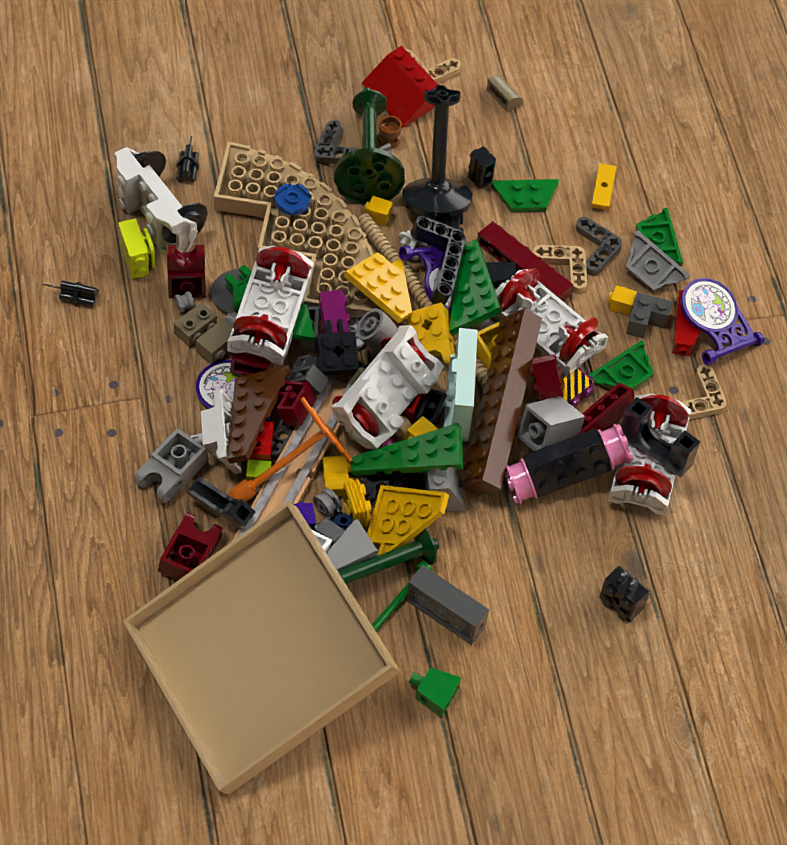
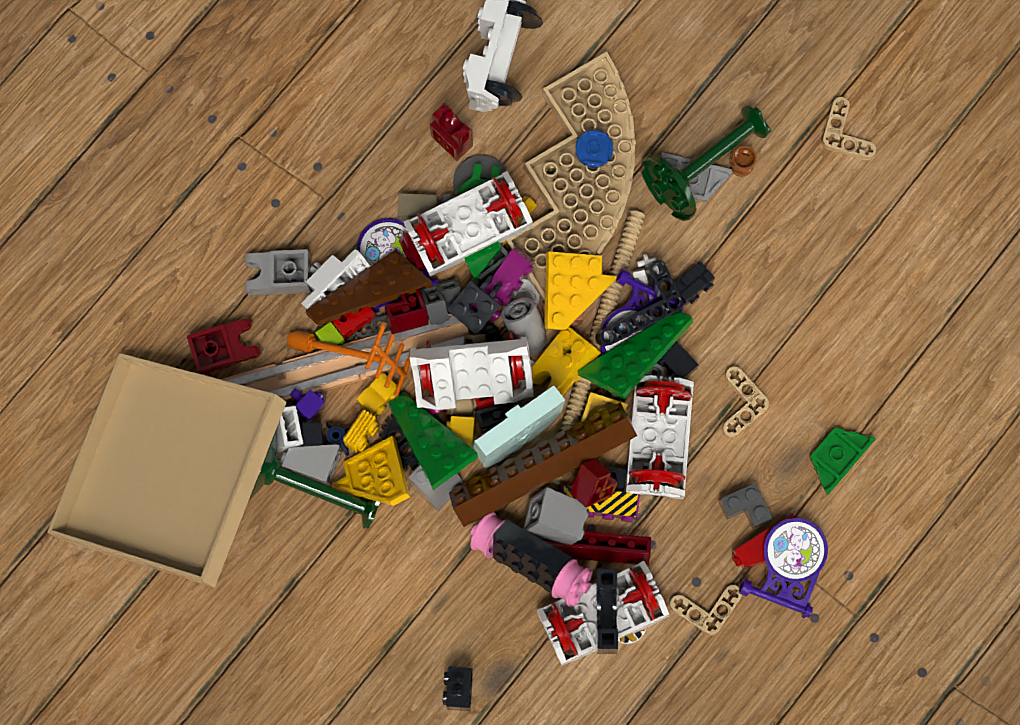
camera: 55 degrees right, 20 degrees up
black piece [43,280,99,307] -> none
neon yellow brick [118,218,156,279] -> none
light grey wheel [174,291,195,313] -> none
dark tan brick [174,302,217,347] -> none
black piece [176,136,199,182] -> none
black arch [186,477,256,529] -> none
light grey wheel [313,488,342,519] -> none
dark grey beam [314,120,359,164] -> none
red slope [361,45,438,129] -> none
yellow brick [364,196,393,226] -> none
green piece [372,561,433,632] -> none
black piece [402,85,473,218] -> none
dark grey brick [406,565,489,645] -> none
green torso [409,668,462,718] -> none
black brick [468,147,496,189] -> none
dark red brick [477,221,573,302] -> none
dark tan brick [486,75,523,112] -> none
green wing [491,179,559,213] -> none
dark grey beam [576,217,622,276] -> none
green wing [588,340,654,390] -> none
yellow tile [591,163,617,211] -> none
yellow brick [607,286,637,316] -> none
light grey wing [626,230,690,292] -> none

